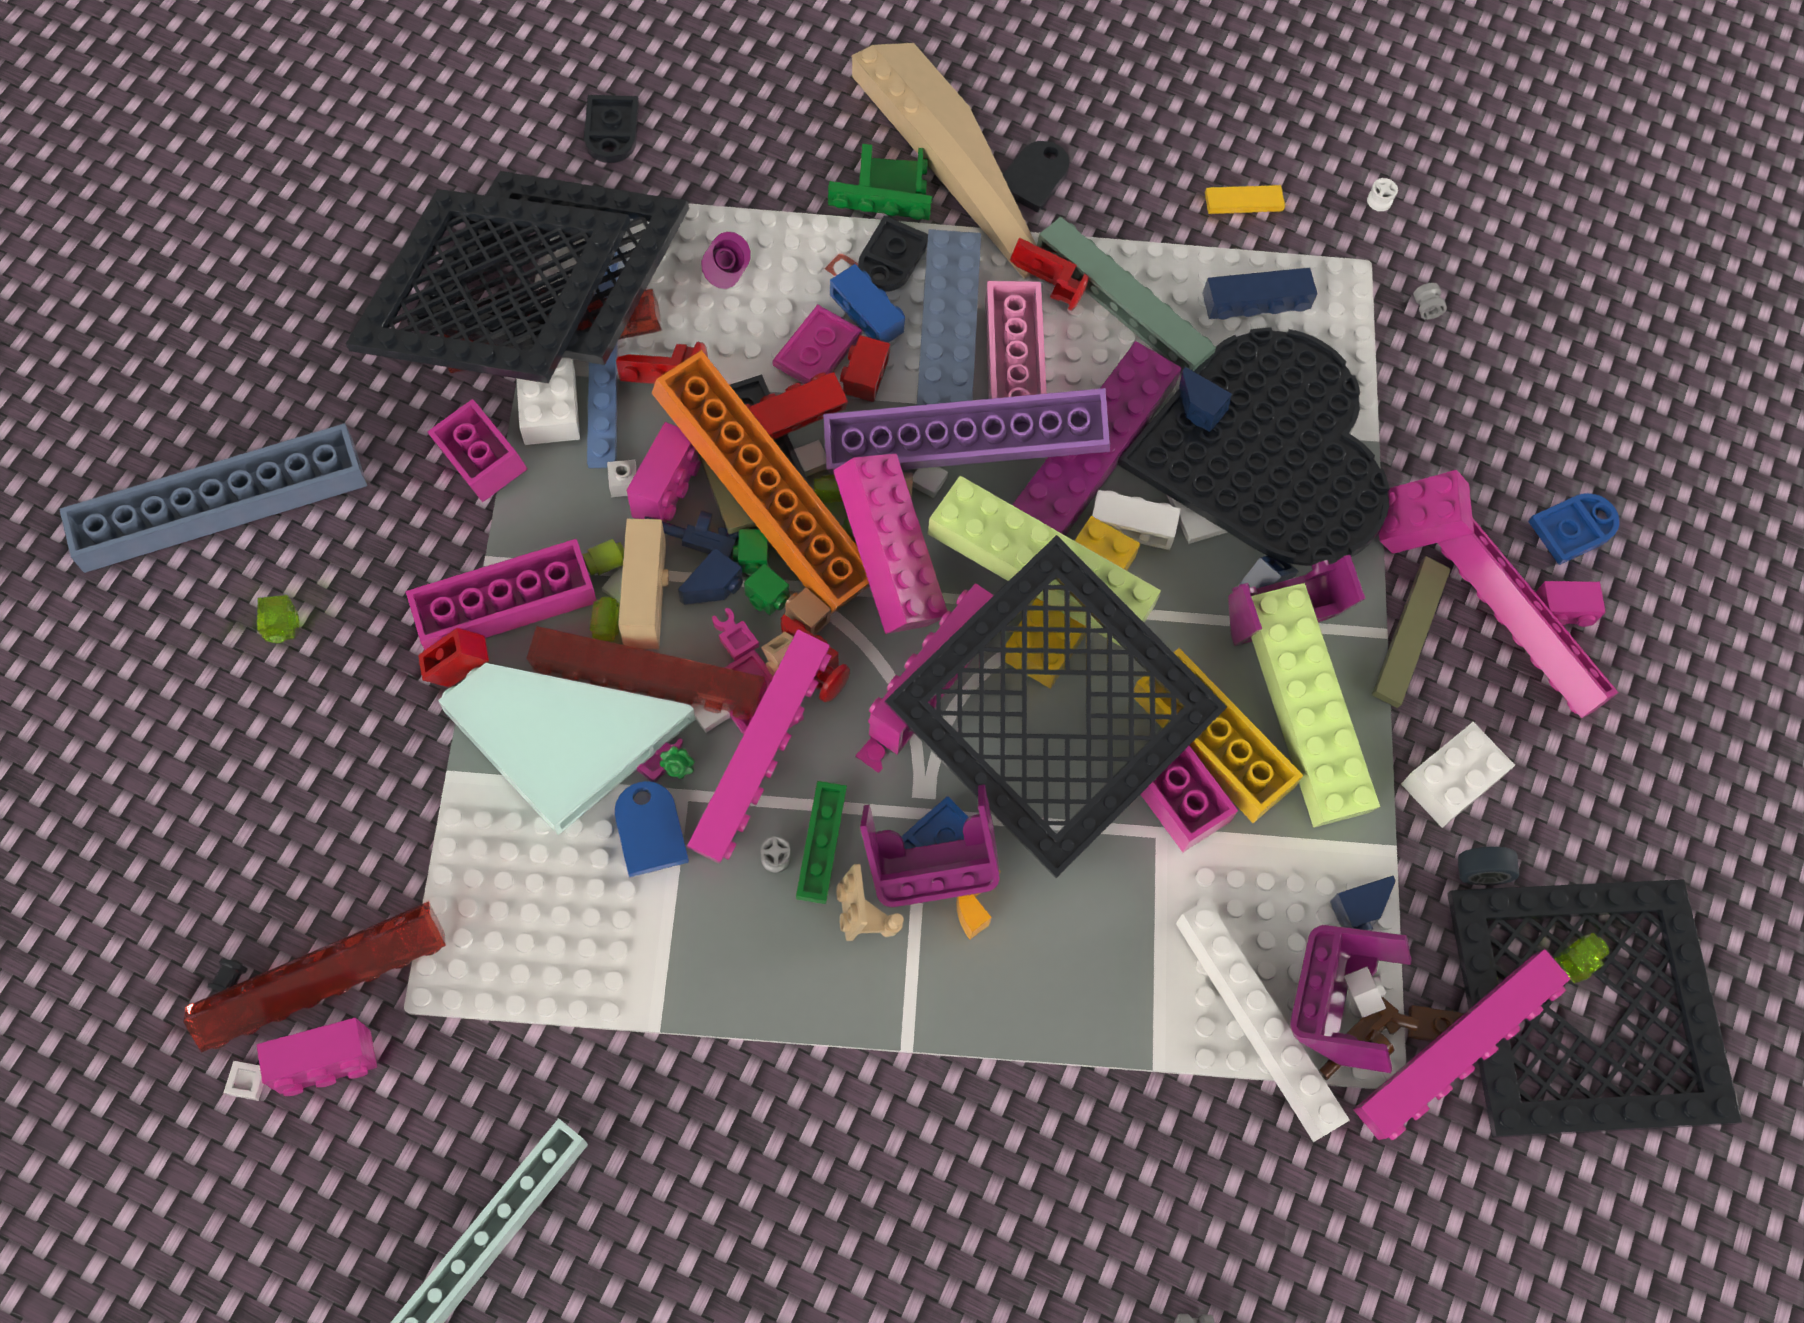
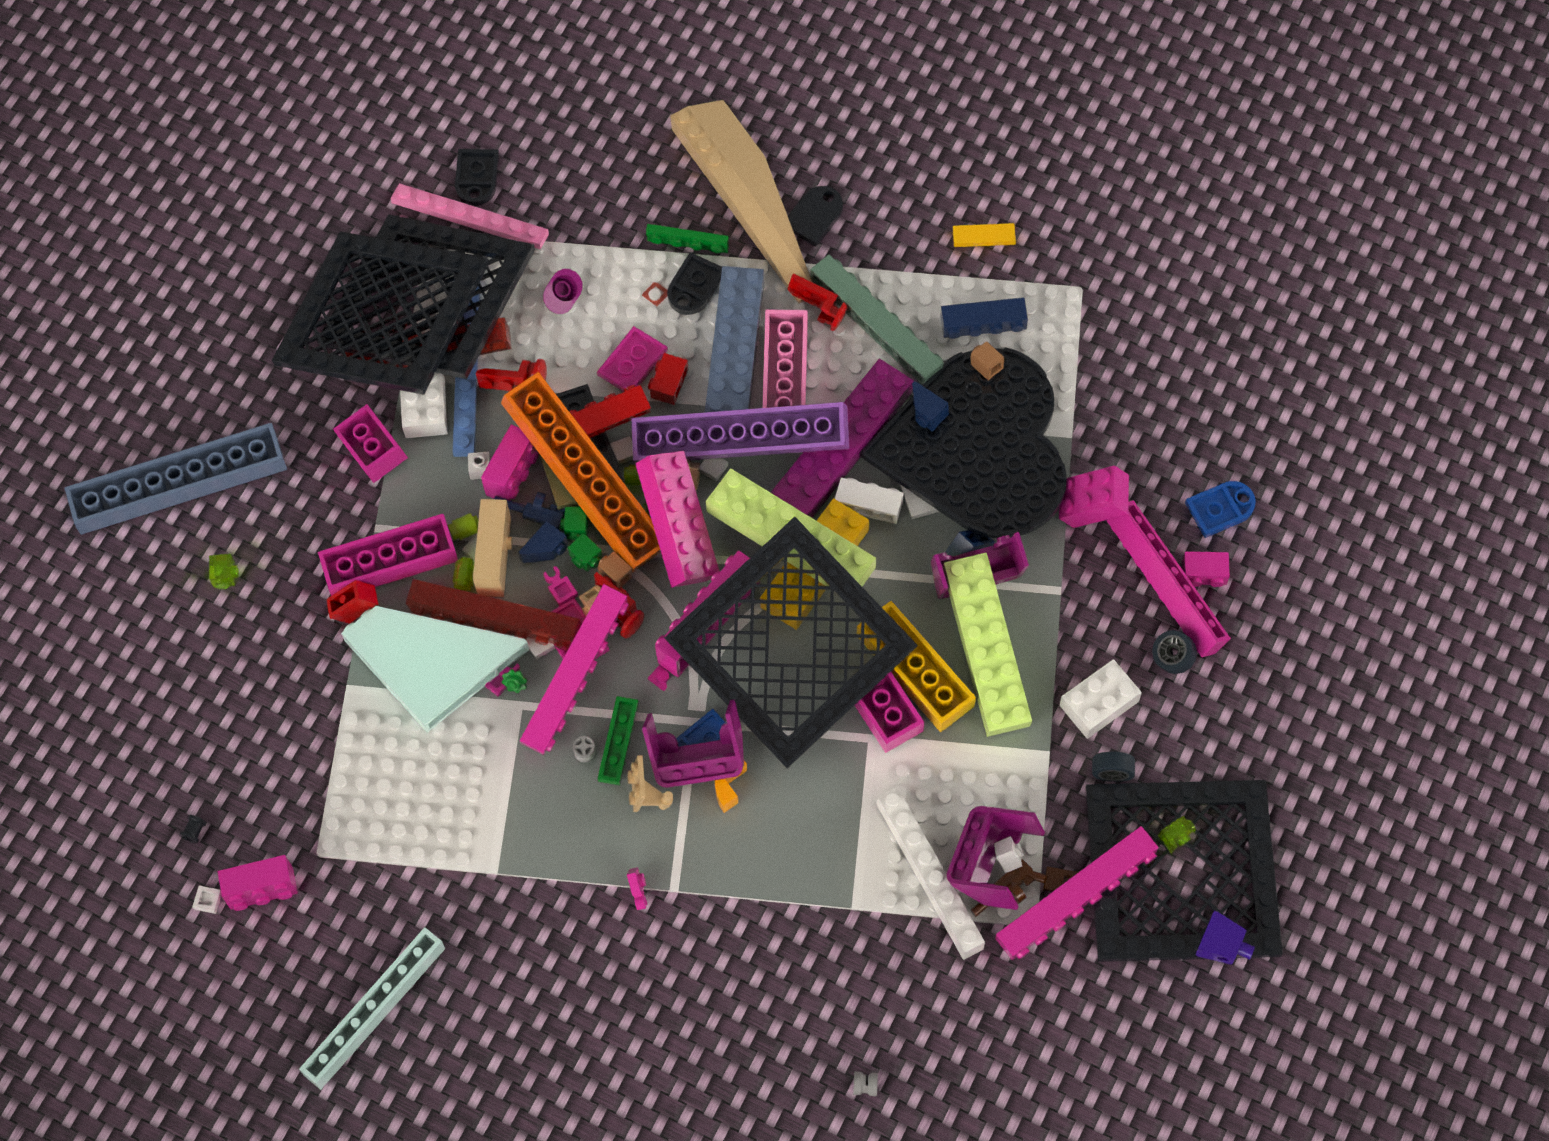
camera: 10 degrees right, 0 degrees up
clear red brick [183,901,446,1053] -> none
blue tile [615,781,689,878] -> none
blue brick [830,264,905,343] -> none
green panel [859,144,928,195] -> none
dark blue slope [1330,875,1396,931] -> none
white wheel [1367,178,1398,211] -> none
olive tile [1372,556,1451,708] -> none
light grey wheel [1413,283,1447,320] -> none
none -> bright pink plate [391,183,549,249]
none -> dark pink plate [627,867,648,910]
none -> medium nougat brick [971,341,1004,380]
none -> wheel [1152,630,1197,674]
none -> dark purple torso [1196,910,1255,965]

